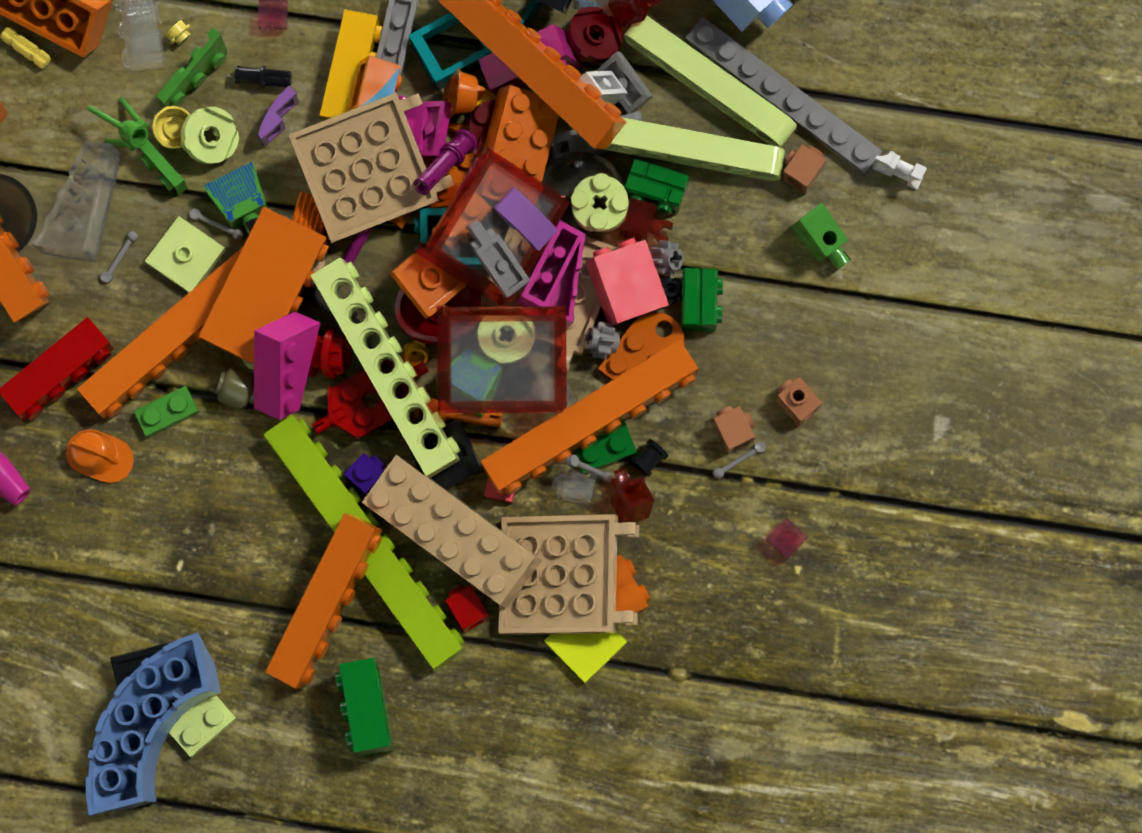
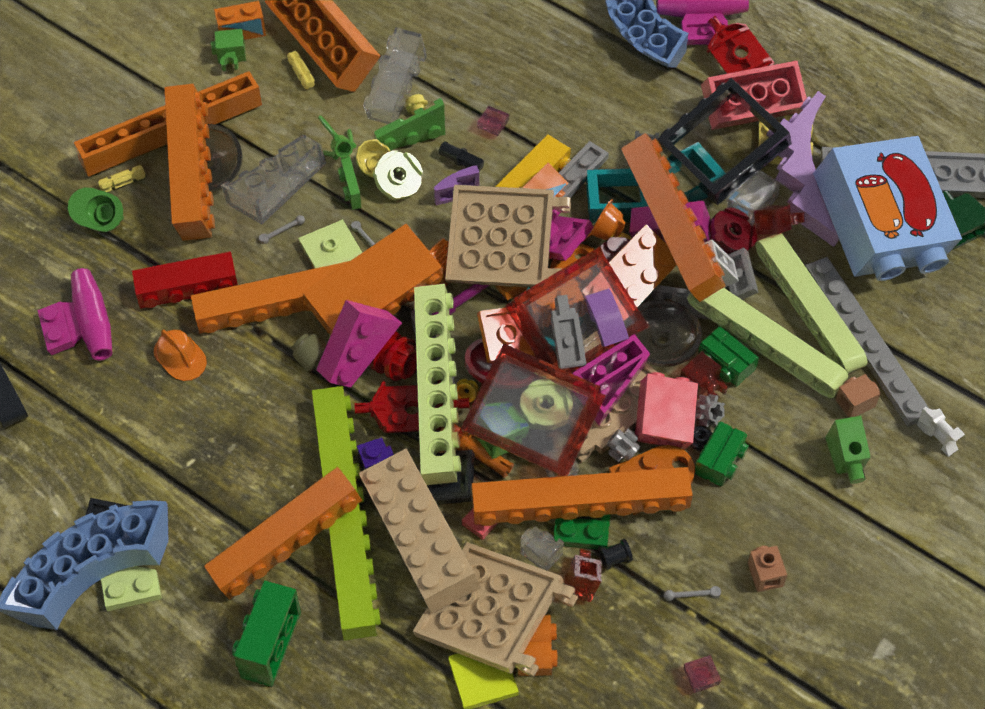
camera: 25 degrees right, 20 degrees down
bright green plate [134,386,199,439] -> none
torso [203,162,267,235] -> none
magenta pin [413,129,478,195] -> none
red brick [445,585,489,634] -> none
light grey hinge [566,455,613,483] -> none
yellowish green plate [571,173,629,233] -> none
nougat brick [713,406,755,455] -> none

